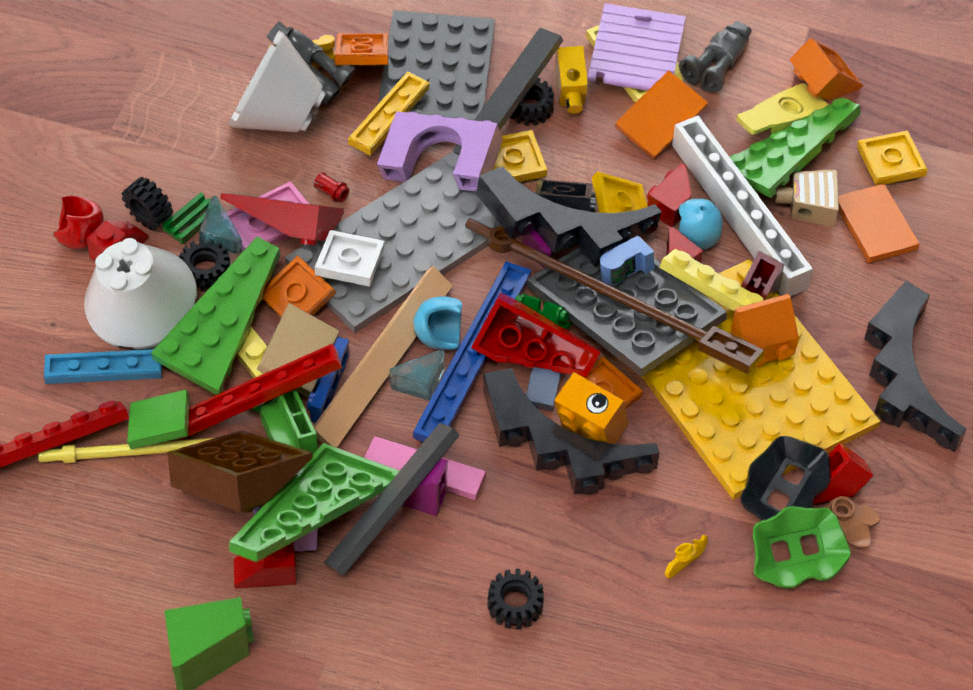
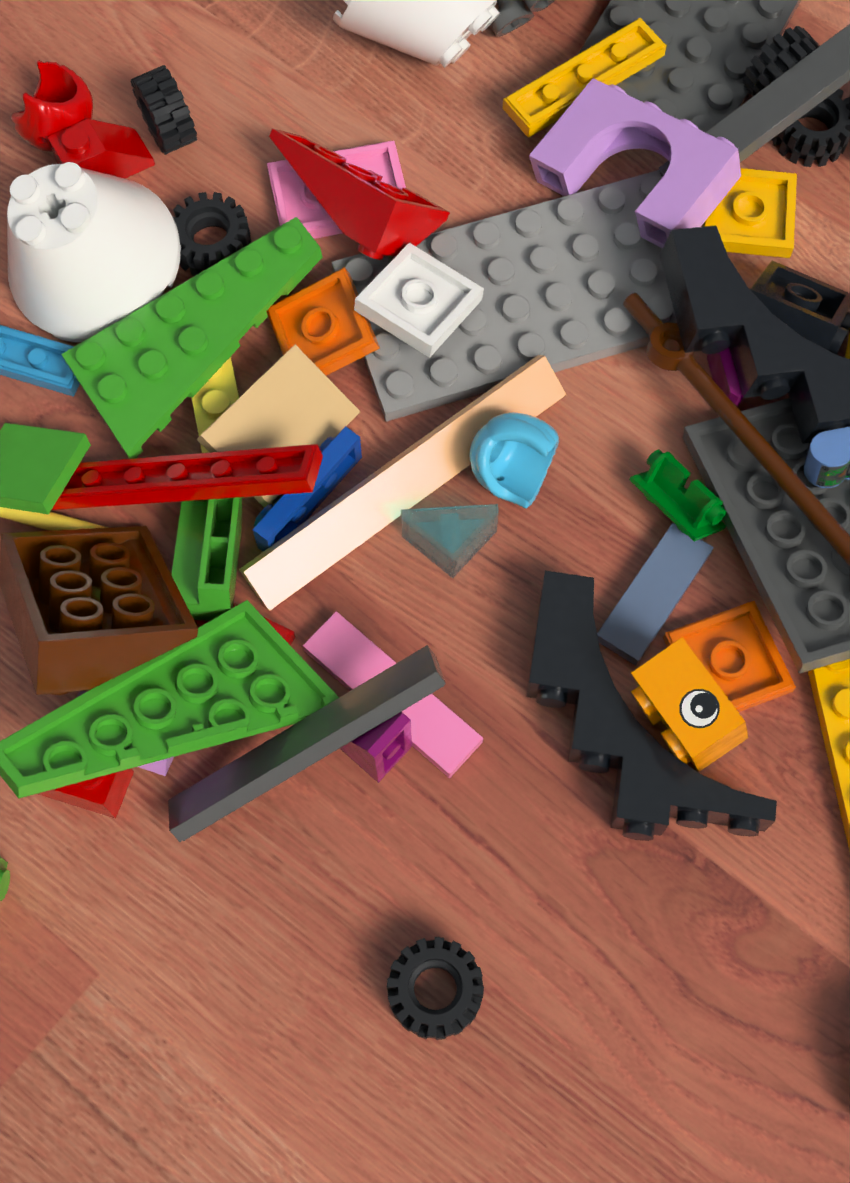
camera: 25 degrees right, 15 degrees up
green tile [162,192,221,244] -> none
clear light blue slope [199,196,242,255] -> none
red pin [314,172,349,202] -> none
blue plate [413,261,532,442] -> none
red wedge [471,292,601,377] -> none
yellow piece [664,535,708,579] -> none
none -> black tyre [742,26,820,96]

